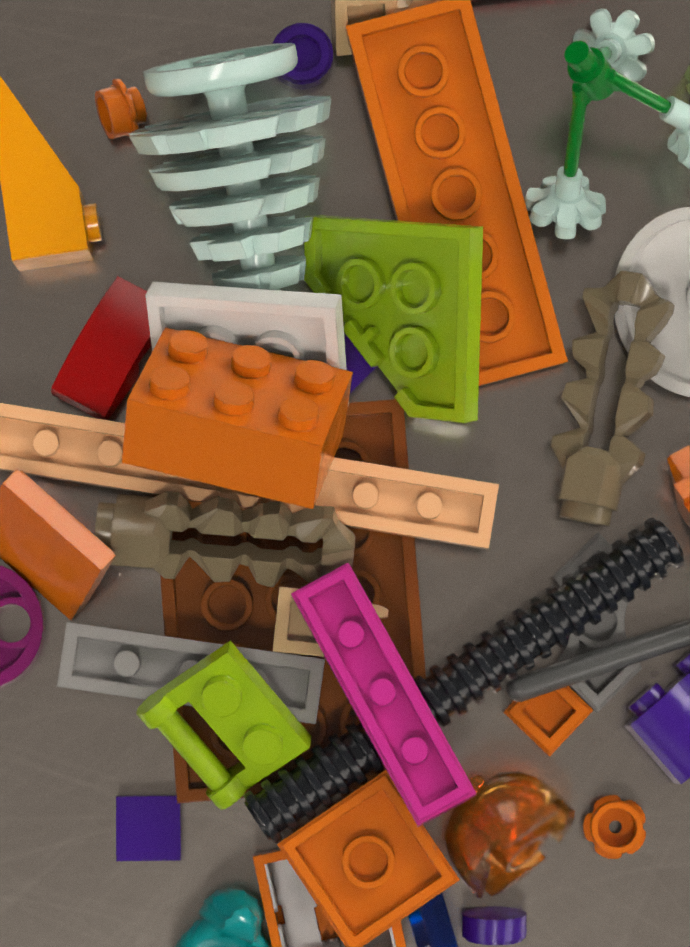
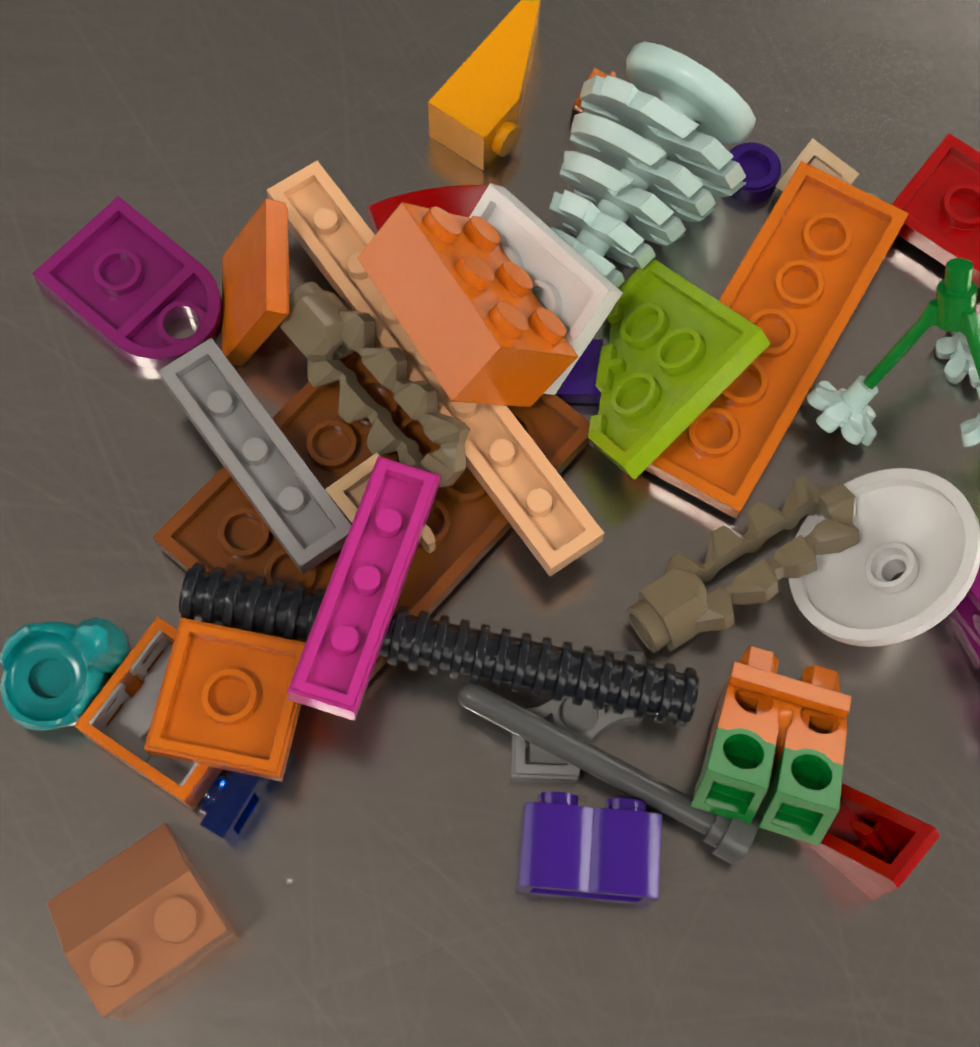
camera: 45 degrees right, 15 degrees down
dark purple tile [116,795,182,861] -> none
lime plate [136,640,311,810] -> none
clear orange cylinder [445,771,575,898] -> none
dark purple tile [462,907,527,945] -> none
orange tile [502,666,593,757] -> none
orange plate [583,795,646,859] -> none

